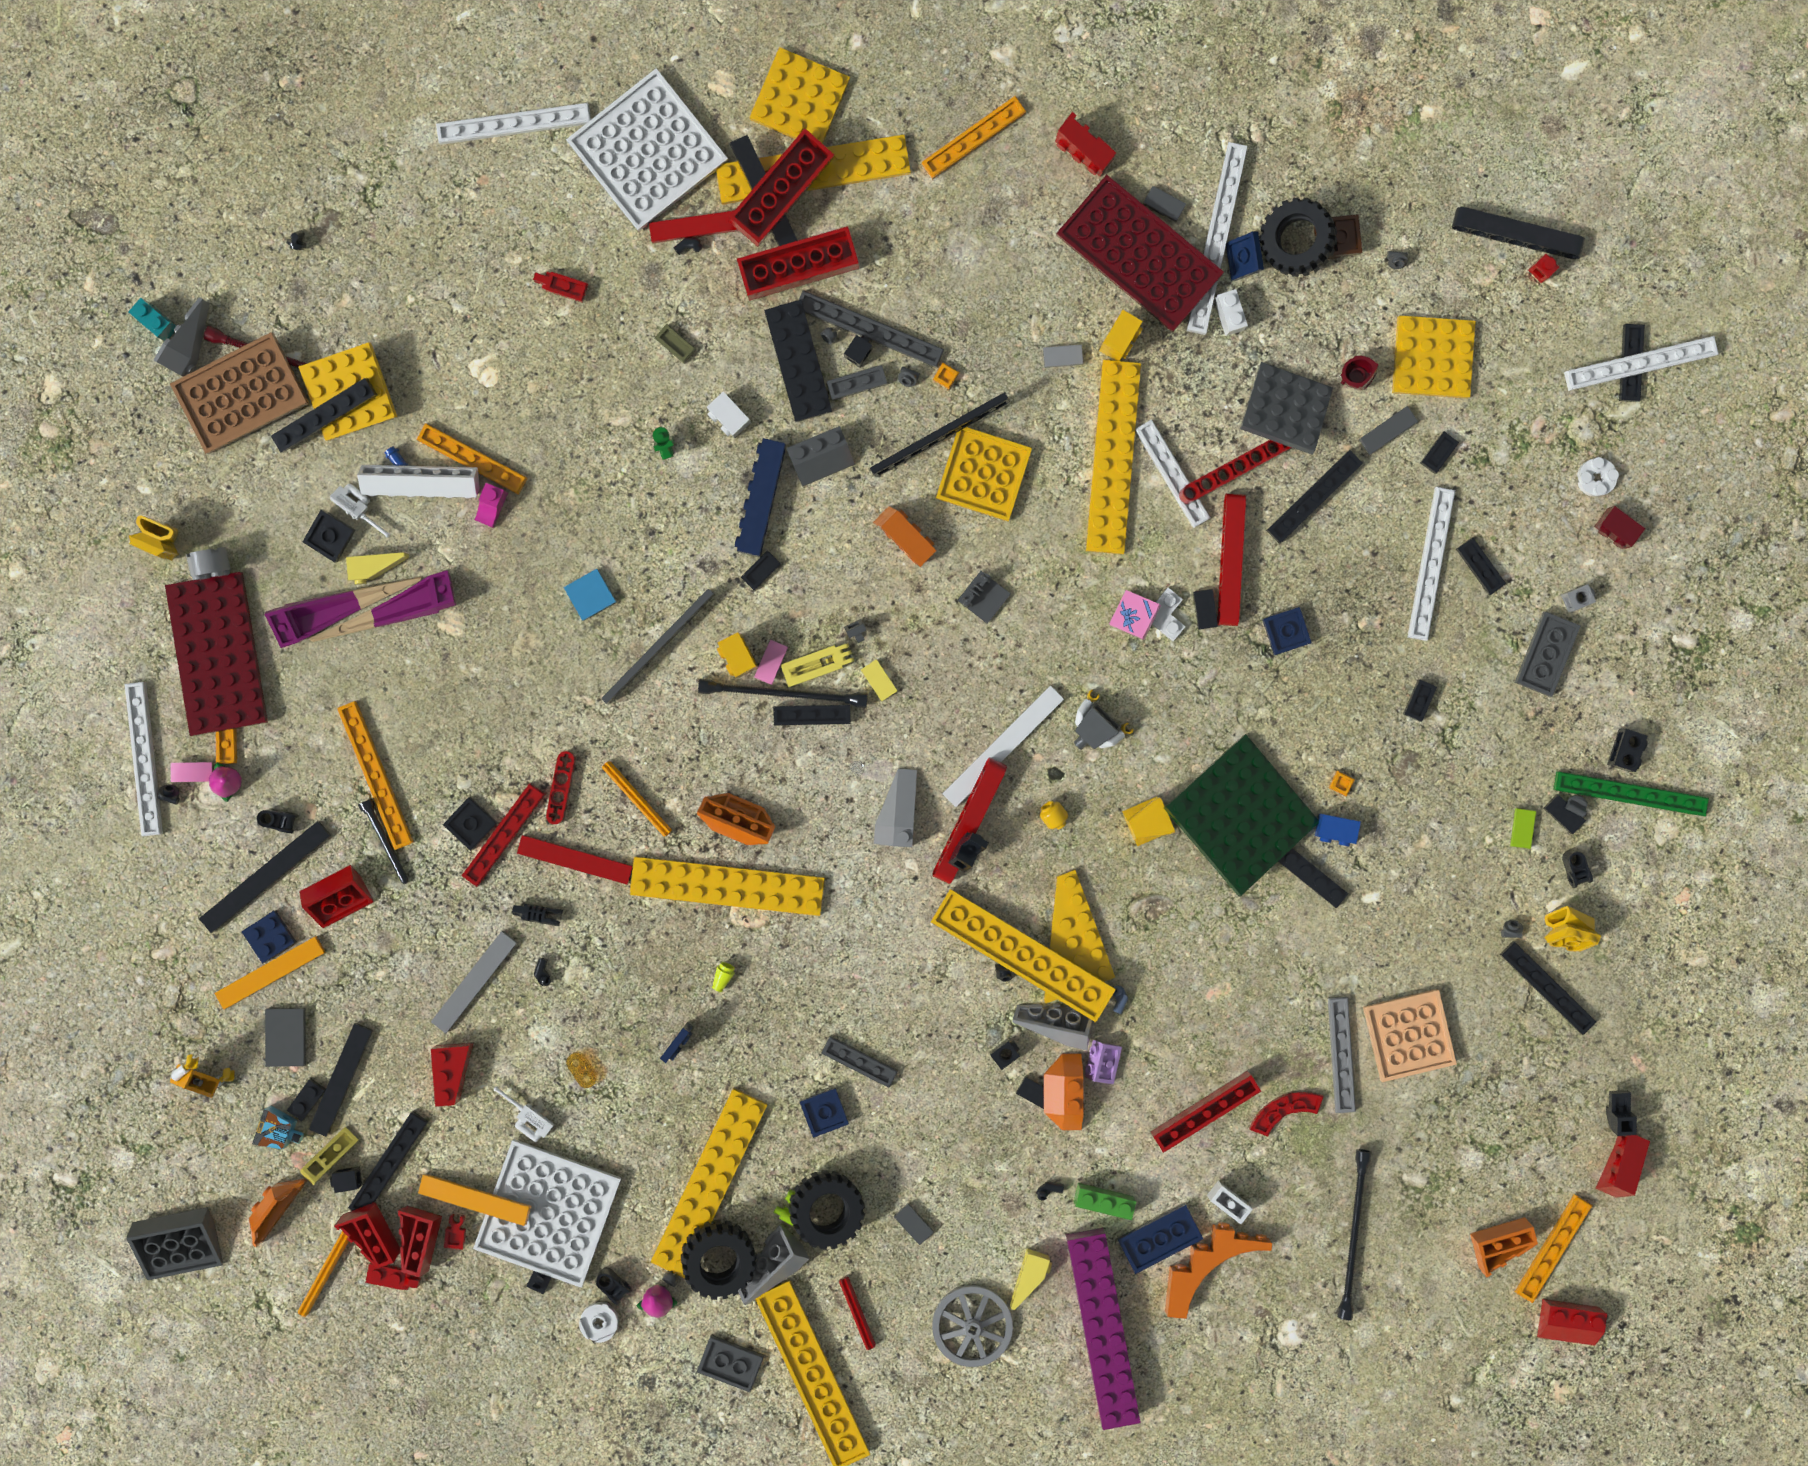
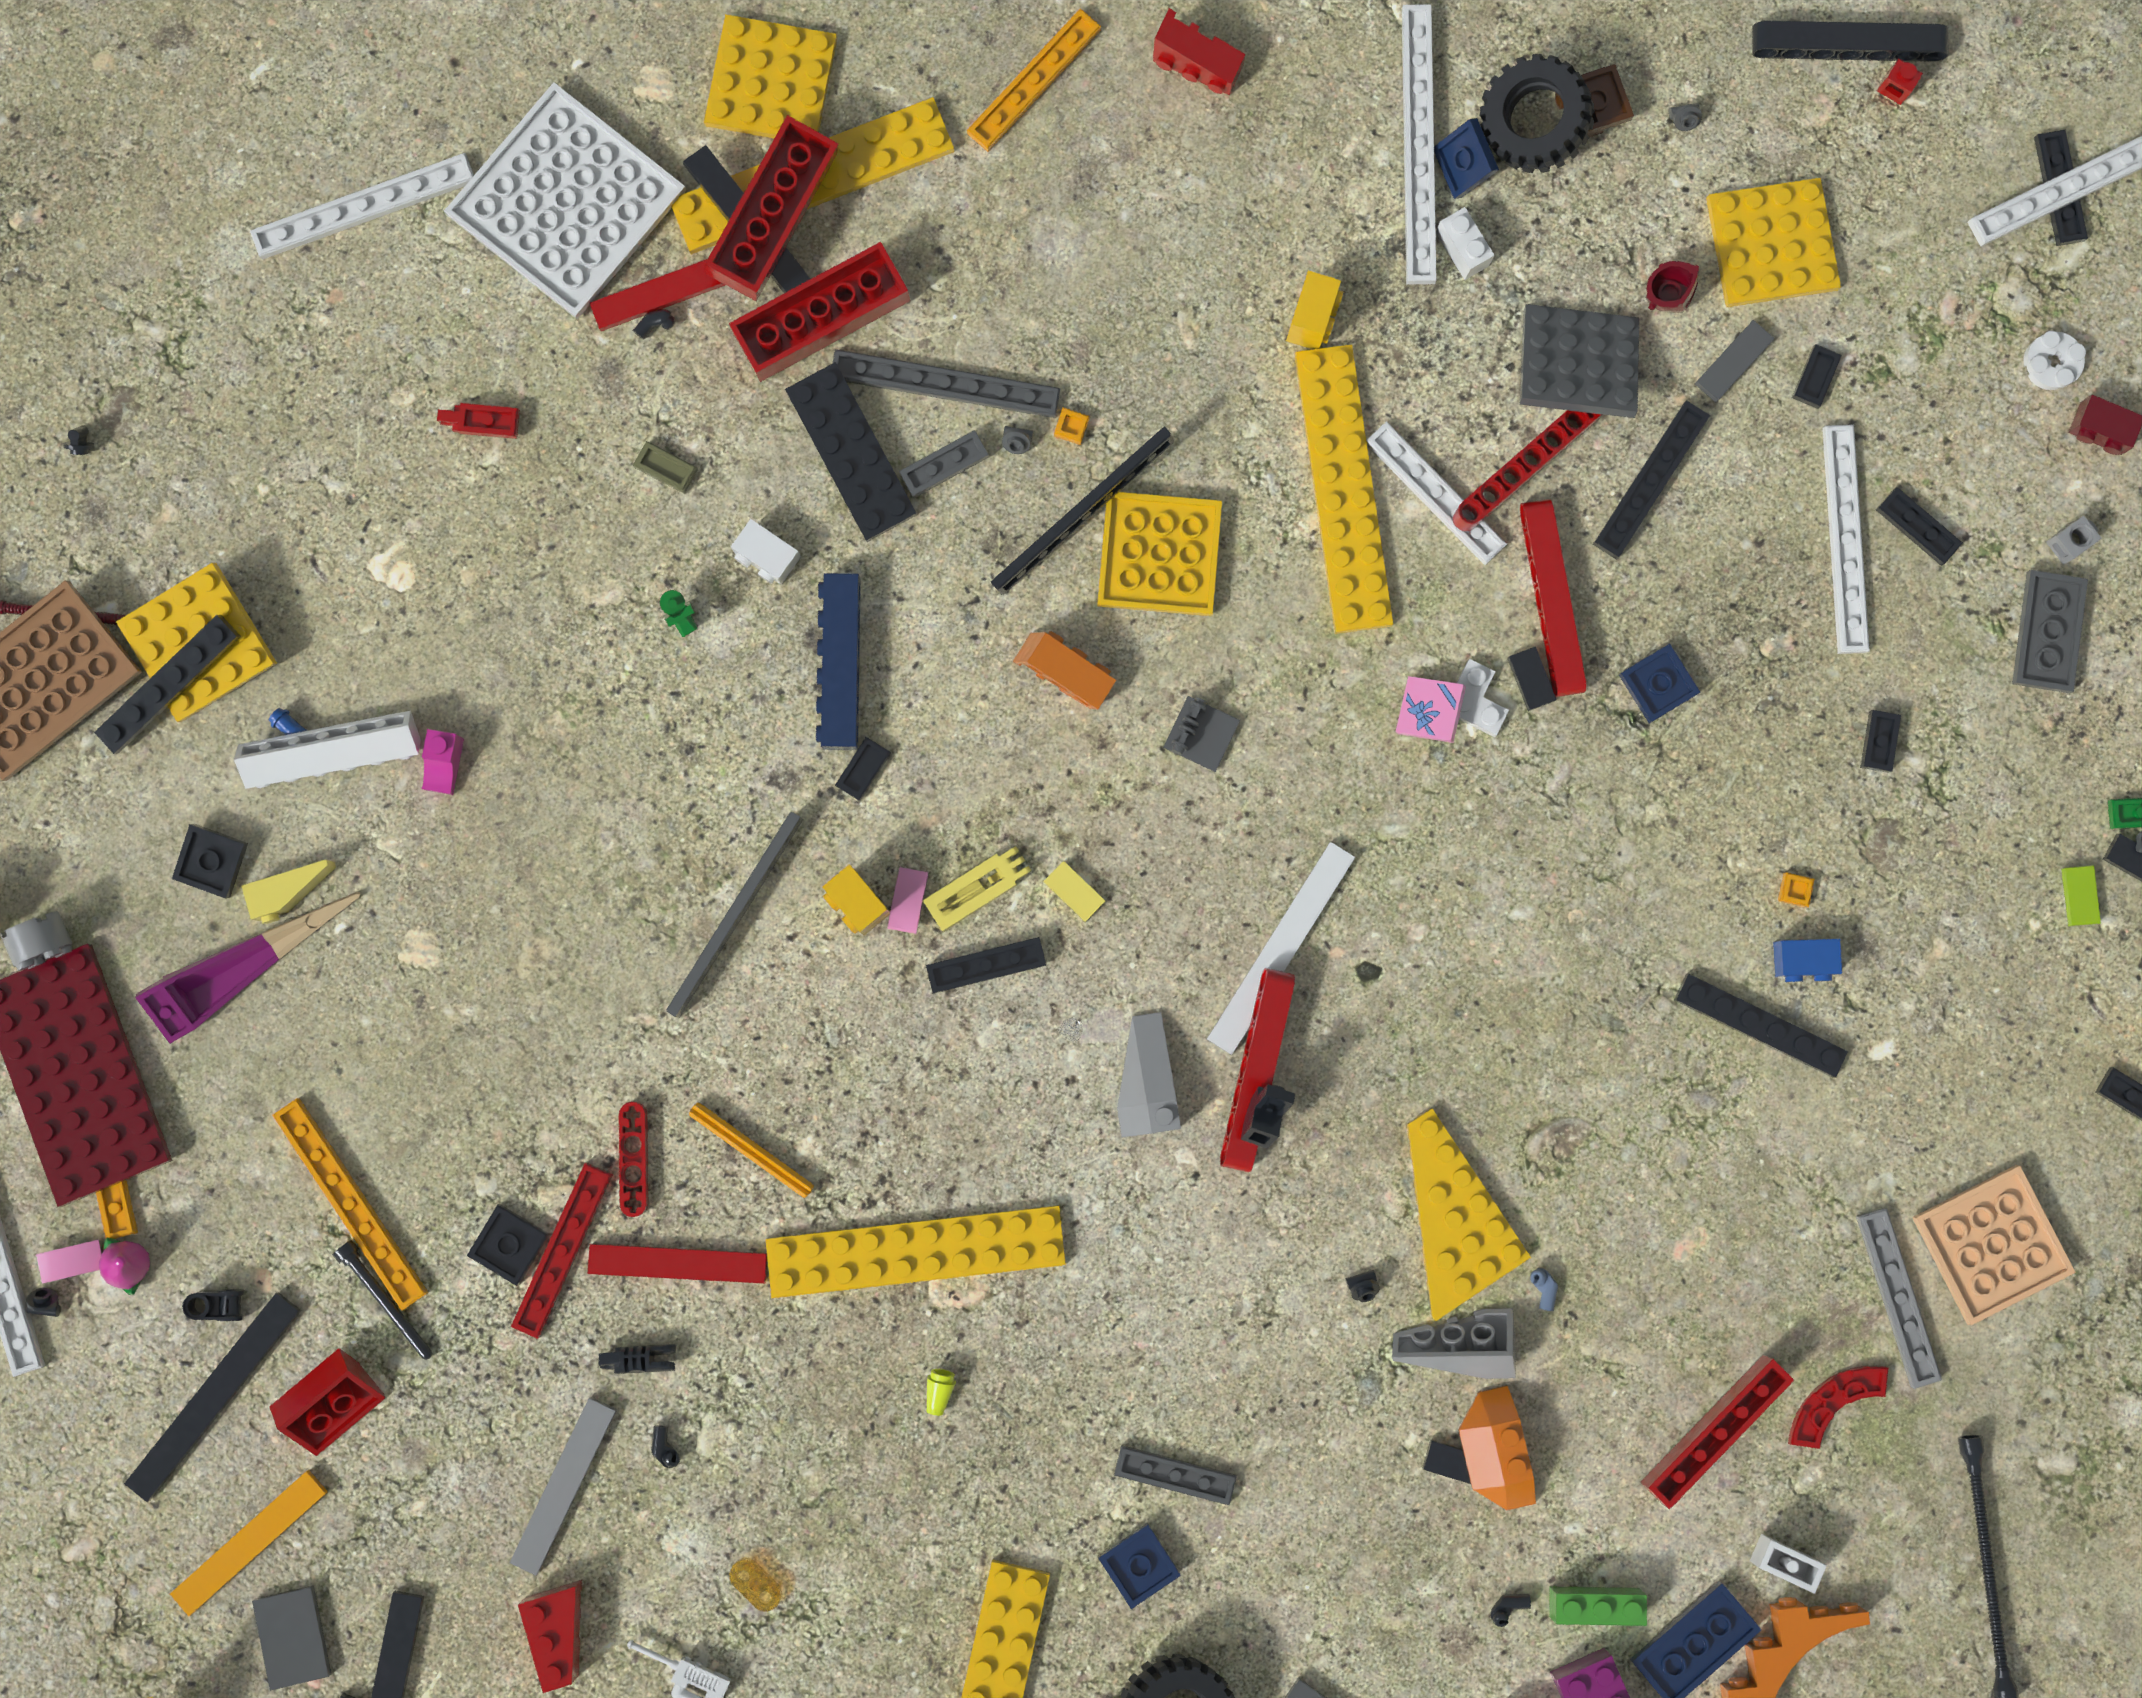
camera: 10 degrees left, 5 degrees down
dark blue plate [241,910,296,964] -> none
magenta plate [310,570,456,642] -> none
white piece [330,484,390,538] -> none
light orange tile [416,423,528,495] -> none
dark azure tile [563,569,616,621] -> none
dark blue plate [660,1022,693,1063] -> none
orange wedge [697,793,775,845] -> none
black hose [698,678,868,708] -> none
dark grey slope [786,426,855,487] -> none
dark grey hinge [820,327,837,345] -> none
black brick [844,334,873,368] -> none
dark grey tile [844,619,866,643] -> none
yellow plate [931,889,1116,1022] -> none
black brick [989,1038,1020,1070] -> none
yellow head [1040,801,1068,830] -> none
light grey tile [1043,345,1083,368] -> none
dark red plate [1056,174,1224,332] -> none
dark grey torso [1074,690,1134,750] -> none
lavender bracket [1085,1040,1122,1084] -> none
yellow piece [1122,797,1175,847] -> none
dark grey tile [1143,186,1186,222] -> none
dark green plate [1164,734,1319,897] -> none
dark grey plate [1501,920,1524,938] -> none

